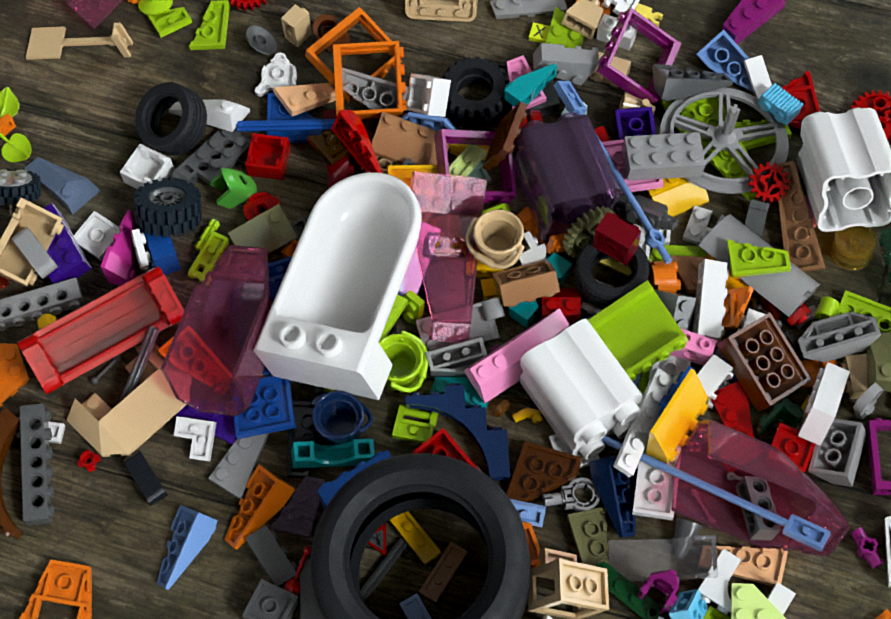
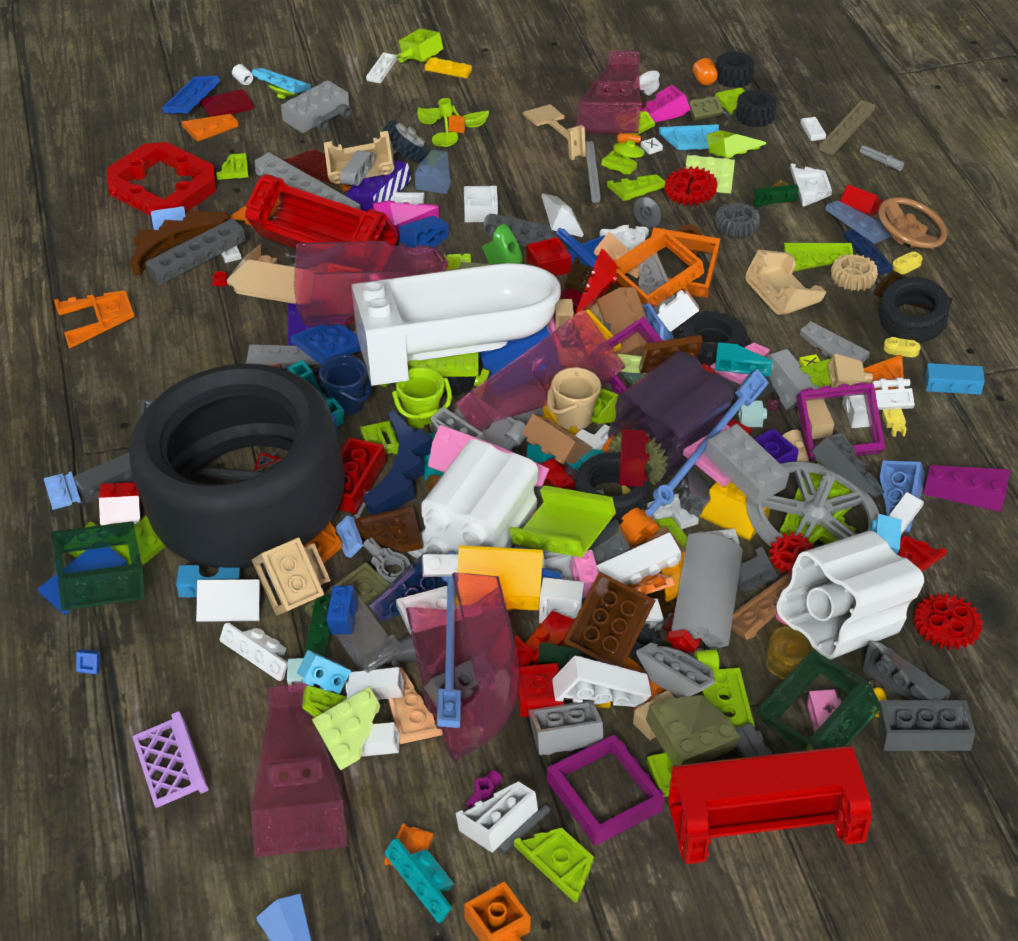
camera: 55 degrees right, 20 degrees down
black beam [122,449,168,506] -> none
white plate [131,229,151,270] -> none
black wheel [134,178,202,237] -> none
black tyre [135,82,207,156] -> none
medium blue wedge [156,505,218,590] -> none
white plate [174,417,217,461] -> none
tan brick [281,4,312,47] -> none
magenta piece [637,569,680,614] -> none
lime wing [726,239,791,278] -> none
light grey pin [853,383,884,419] -> none
none -> blue brick [326,586,358,634]
none -> light grey axle [585,141,601,203]

